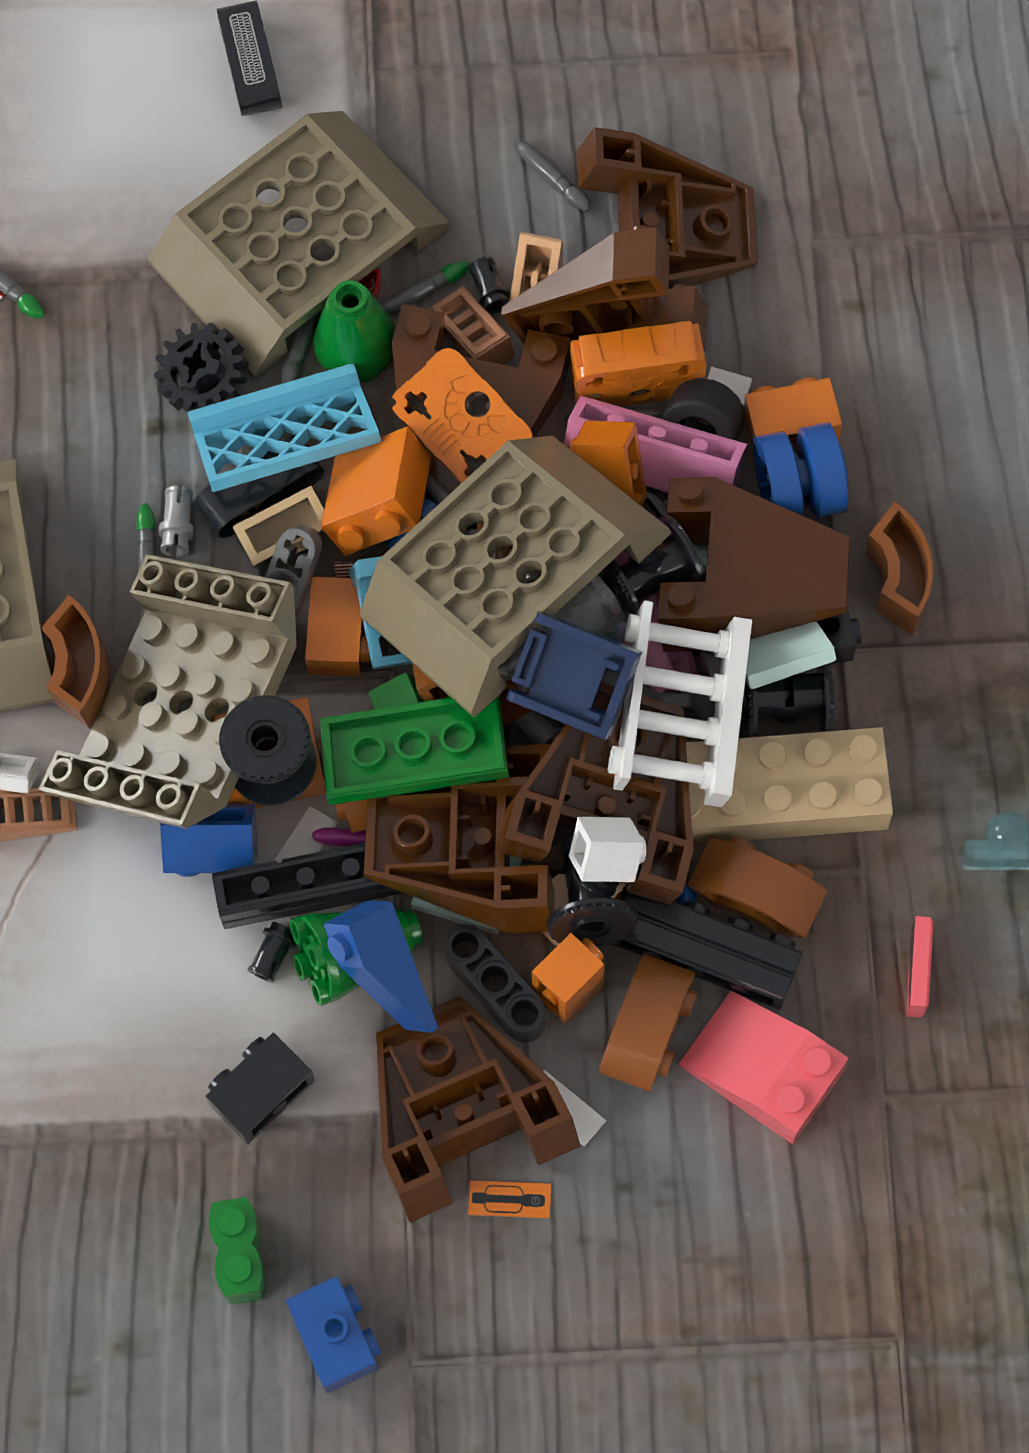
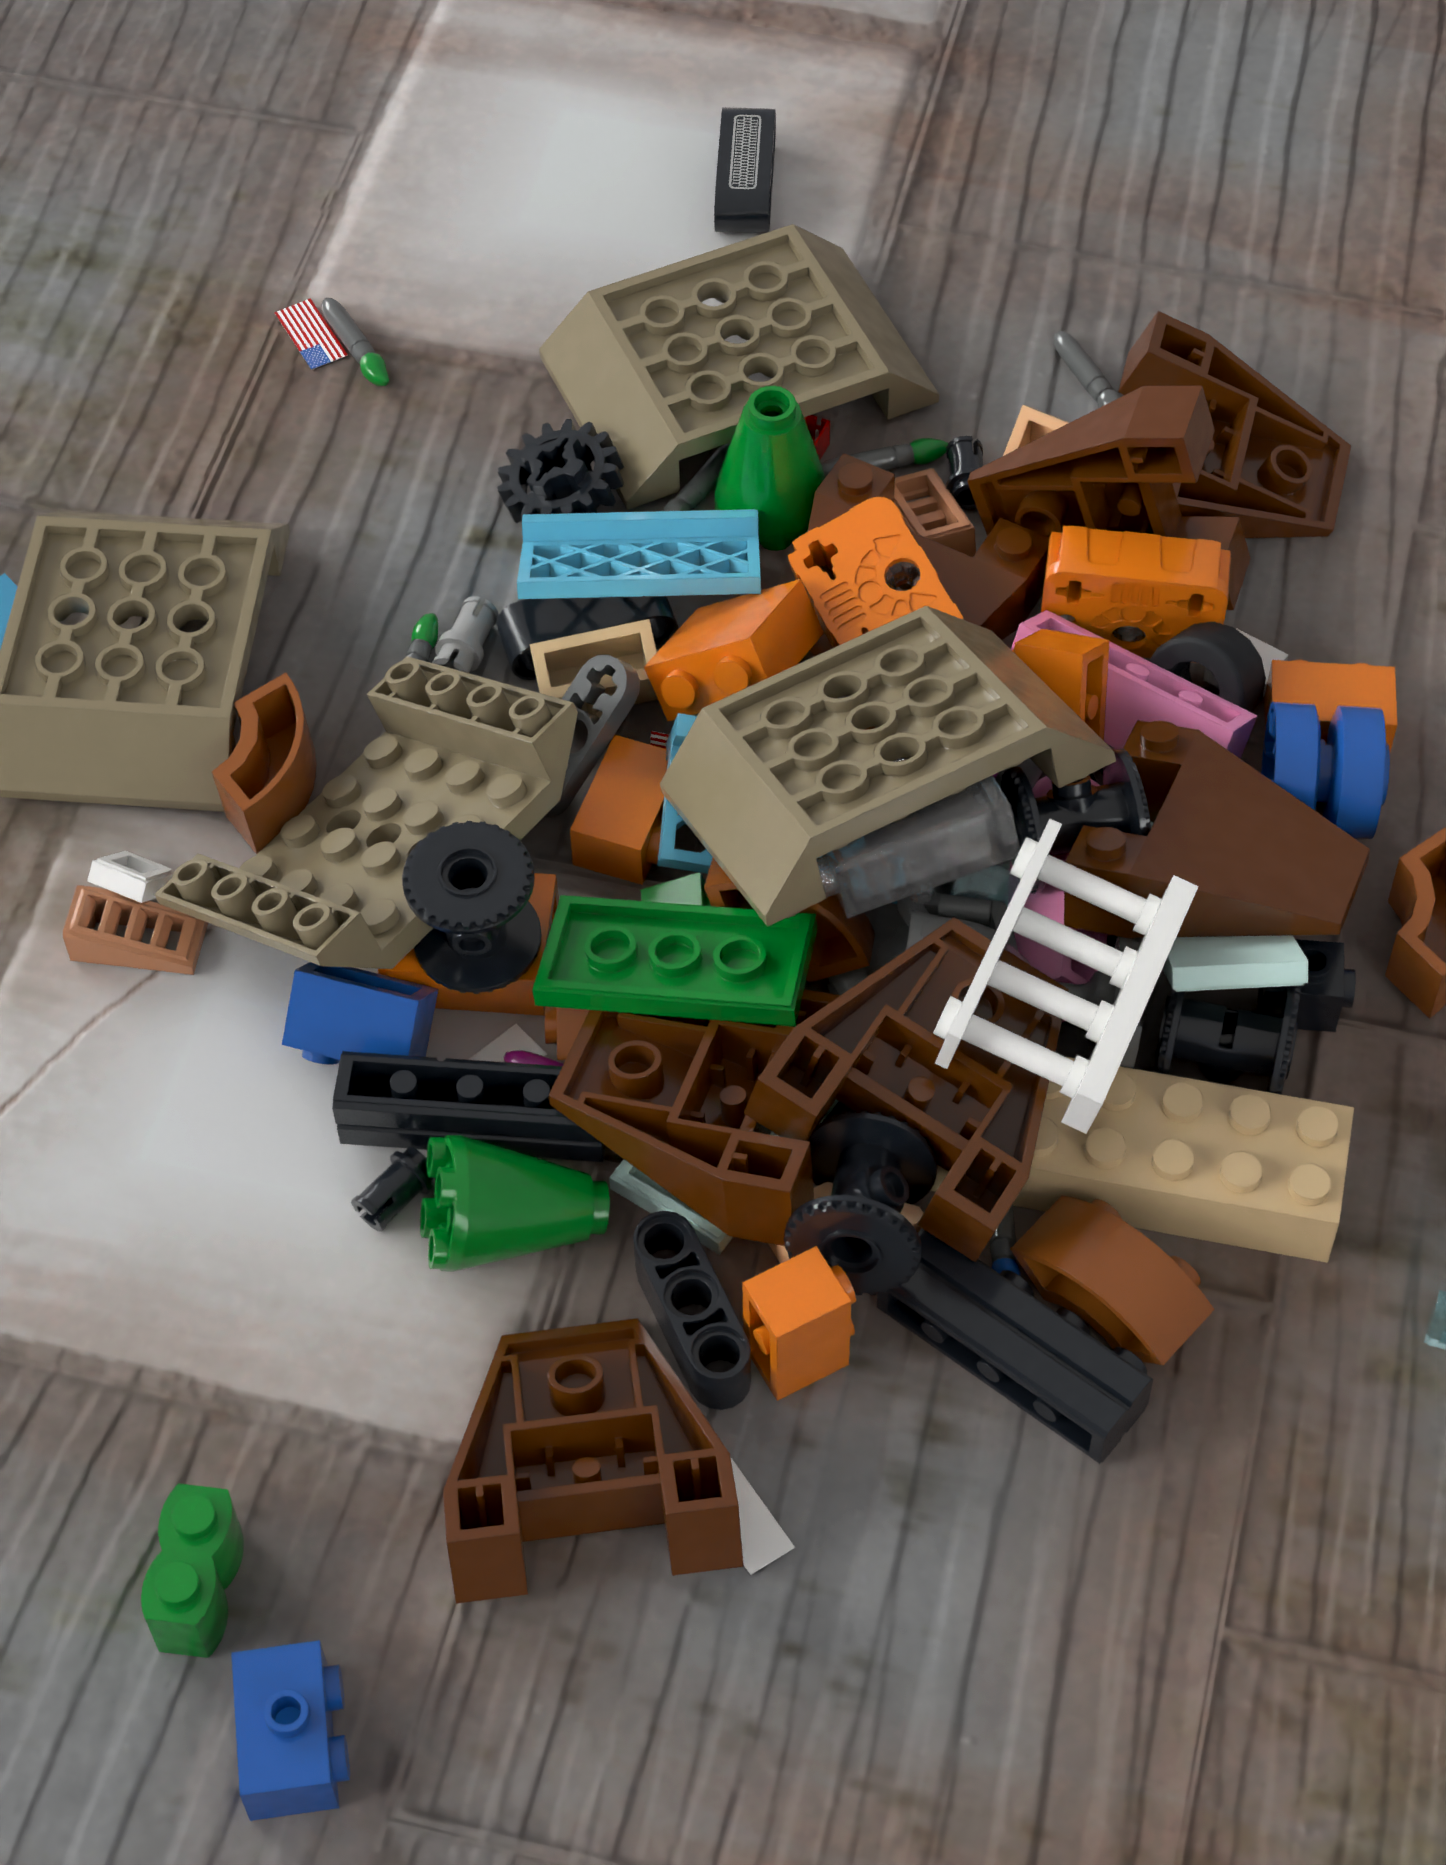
camera: 15 degrees right, 15 degrees down
black brick [205,1032,315,1145] -> none
blue slope [323,900,439,1033] -> none
orange sticker [468,1180,551,1218] -> none
dark blue container [507,611,643,740] -> none
white brick [569,817,646,882] -> none
dark orange brick [598,954,698,1092] -> none
coral slope [678,991,849,1145] -> none
coral tile [906,916,934,1018] -> none

